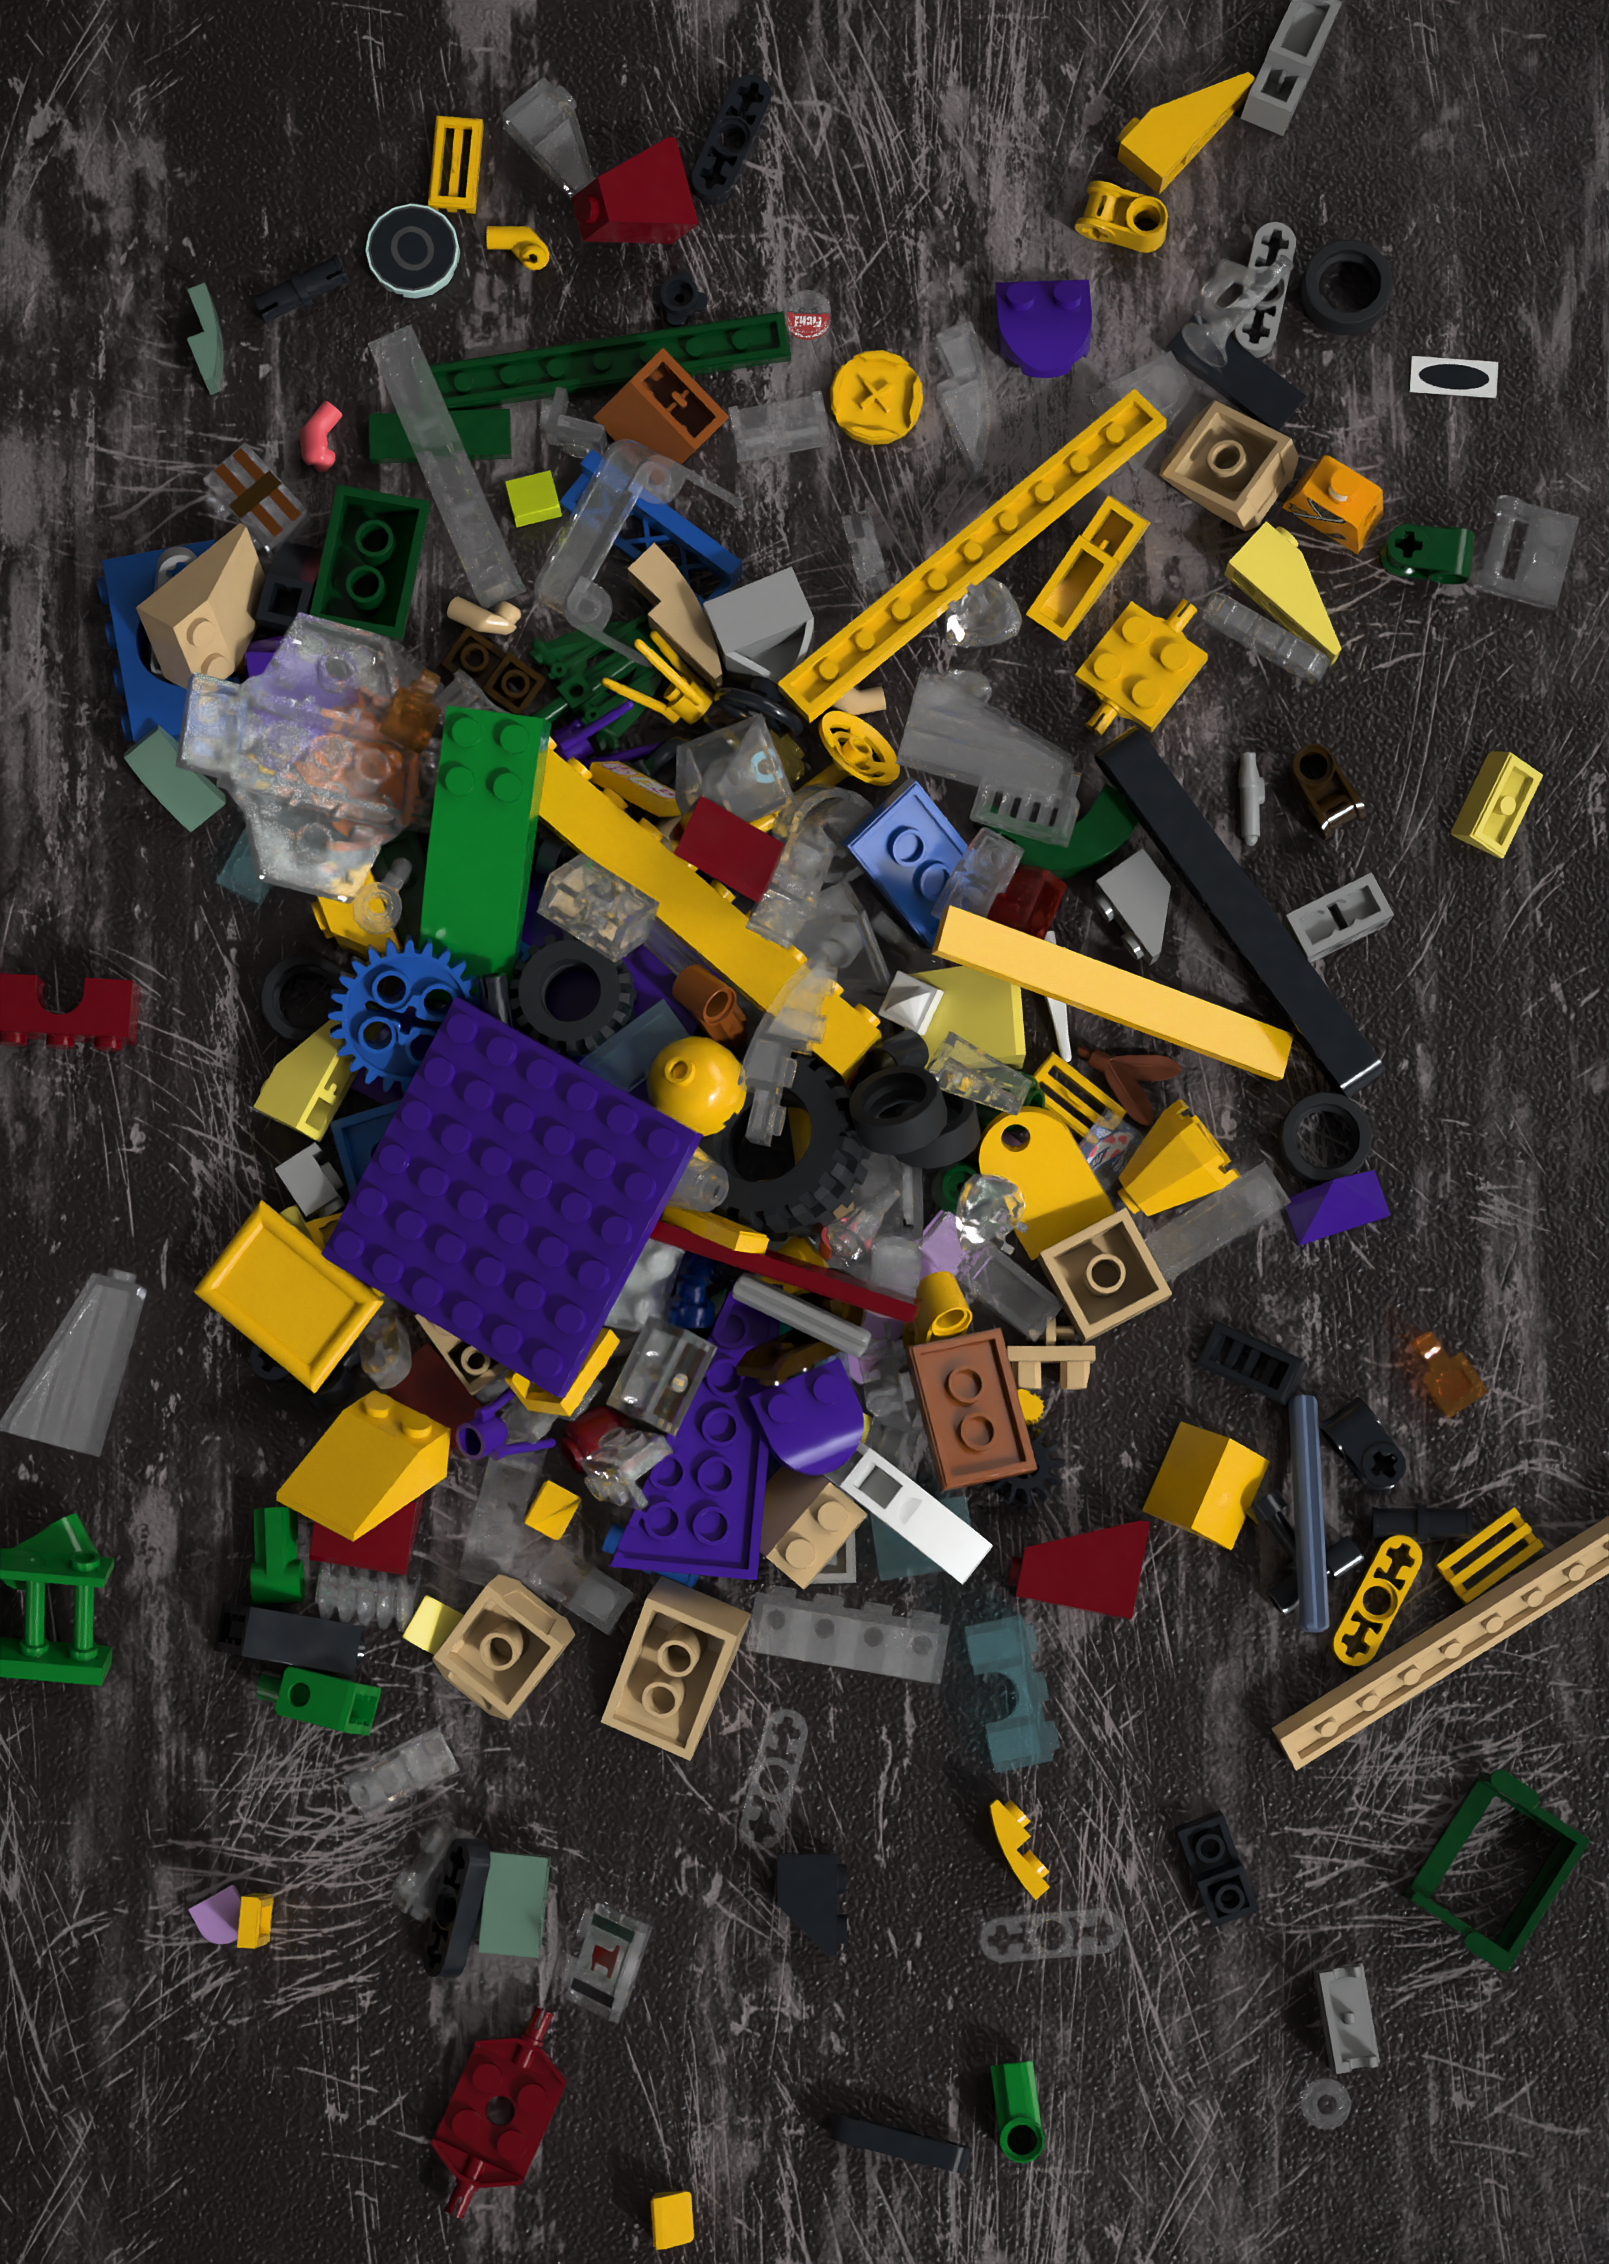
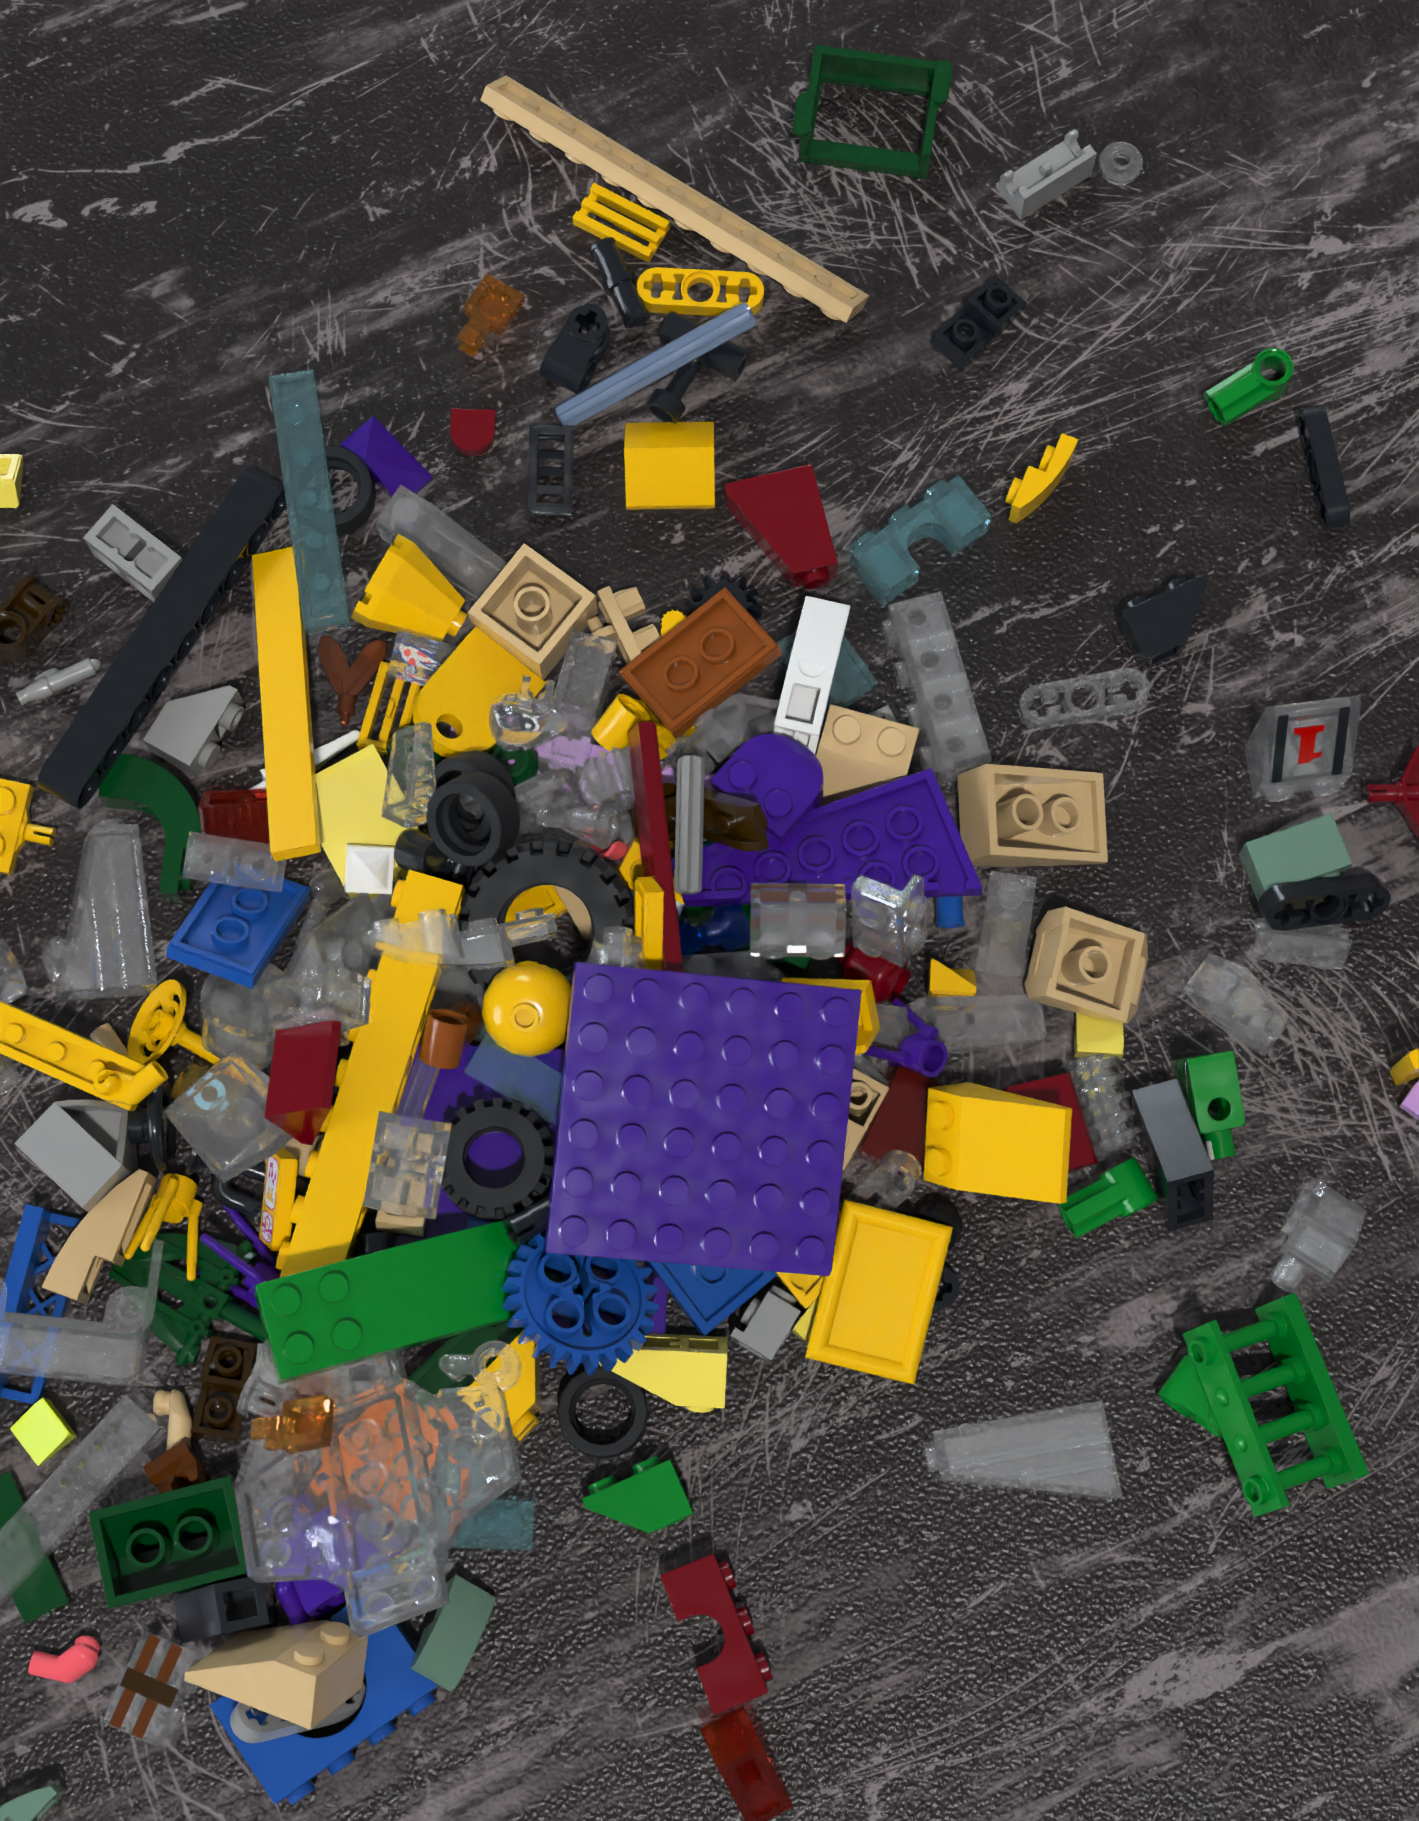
camera: 115 degrees left, 5 degrees down
clear slope [970,773,1080,848] -> none
clear beam [979,1907,1123,1963] -> none
none -> yellow arm [93,1060,168,1105]
none -> reddish brown tile [143,1440,212,1493]
none -> clear light blue tile [269,370,351,634]
none -> dark red tile [450,408,497,456]
none -> green slope [582,1456,694,1535]
none -> clear brick [1269,1181,1367,1292]

